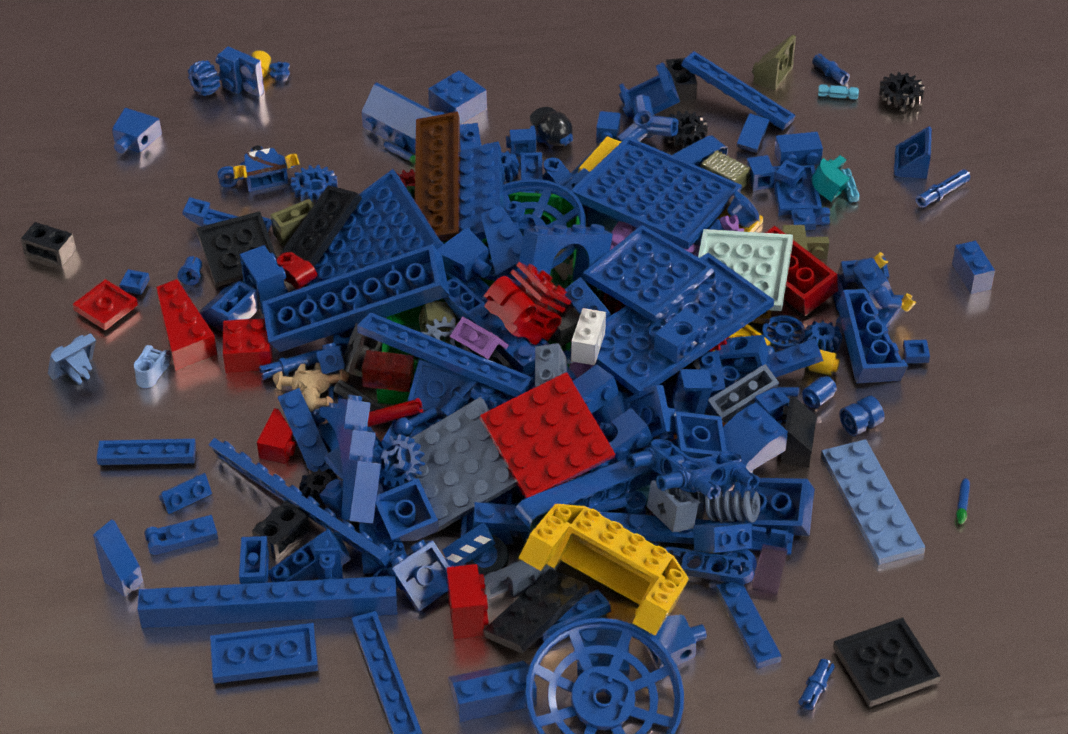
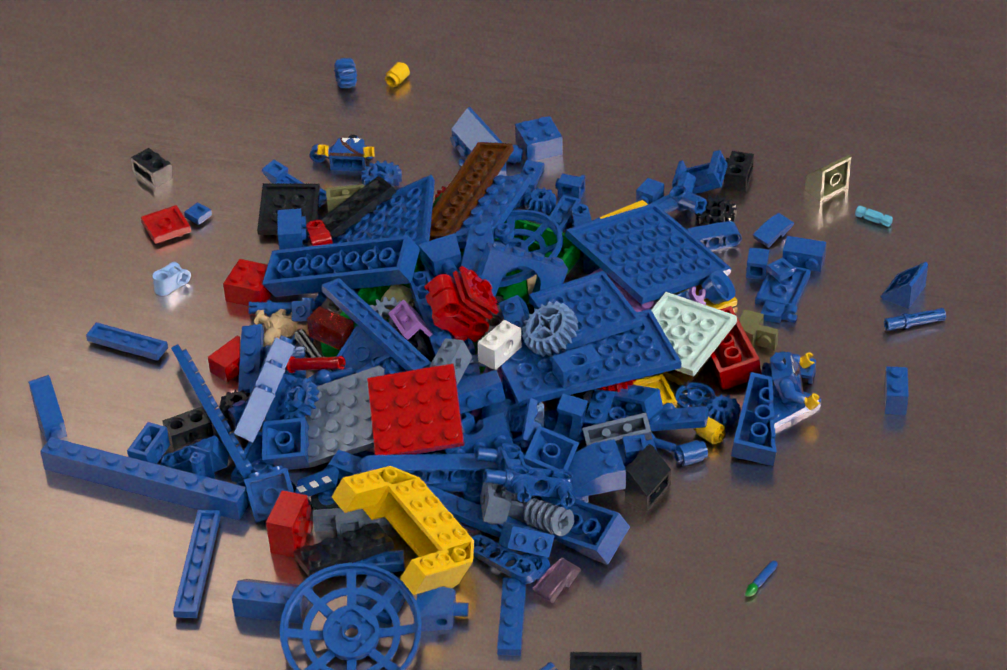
camera: 25 degrees right, 5 degrees down
medium blue plate [48,333,96,385] -> none
blue torso [112,108,162,154] -> none
blue plate [144,515,218,555] -> none
red wedge [156,279,217,371] -> none
blue hinge [158,472,212,514] -> none
blue bush [177,256,202,286] -> none
blue slope [199,281,260,332] -> none
blue plate [210,623,318,684] -> none
blue plate [216,46,264,97] -> none
blue plate [270,62,290,81] -> none
black hair [530,106,573,148] -> none
blue plate [681,51,796,130] -> none
olive brick [700,150,751,189] -> none
blue hinge [748,526,794,556] -> none
teal brick [811,155,850,202] -> none
blue pin [812,53,850,85] -> none
medium blue plate [821,439,925,565] -> none
blue wheel [839,396,885,437] -> none
medium azure axle [840,168,860,203] -> none
black gear [879,72,925,108] -> none
blue plate [903,340,930,363] -> none
none -> medium blue gear [522,301,579,357]

